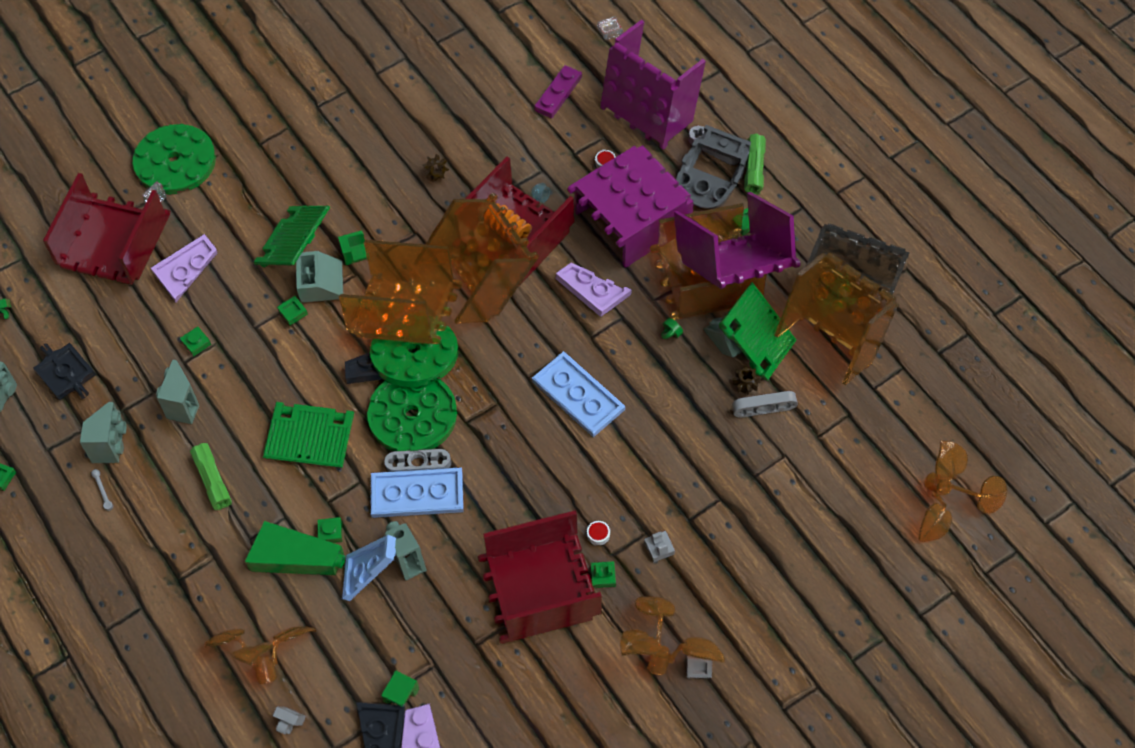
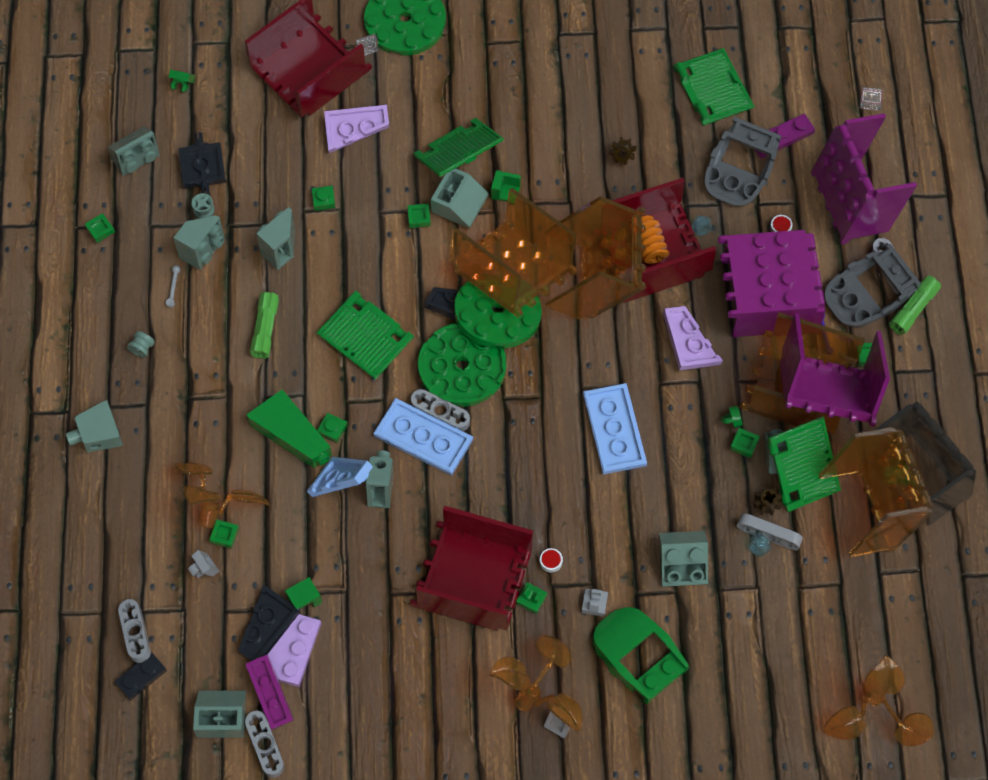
camera: 30 degrees right, 5 degrees up
none -> sand green torso [66,400,123,452]
none -> sand green wheel [127,331,155,358]
none -> sand green wheel [191,193,215,219]
none -> green plate [210,520,239,549]
none -> green slope [592,607,689,704]
none -> sand green slope [659,531,708,586]
none -> green window [673,48,755,126]
none -> dark grey slope [705,117,781,206]
none -> green plate [730,428,760,458]
none -> clear light blue plate [749,535,771,556]

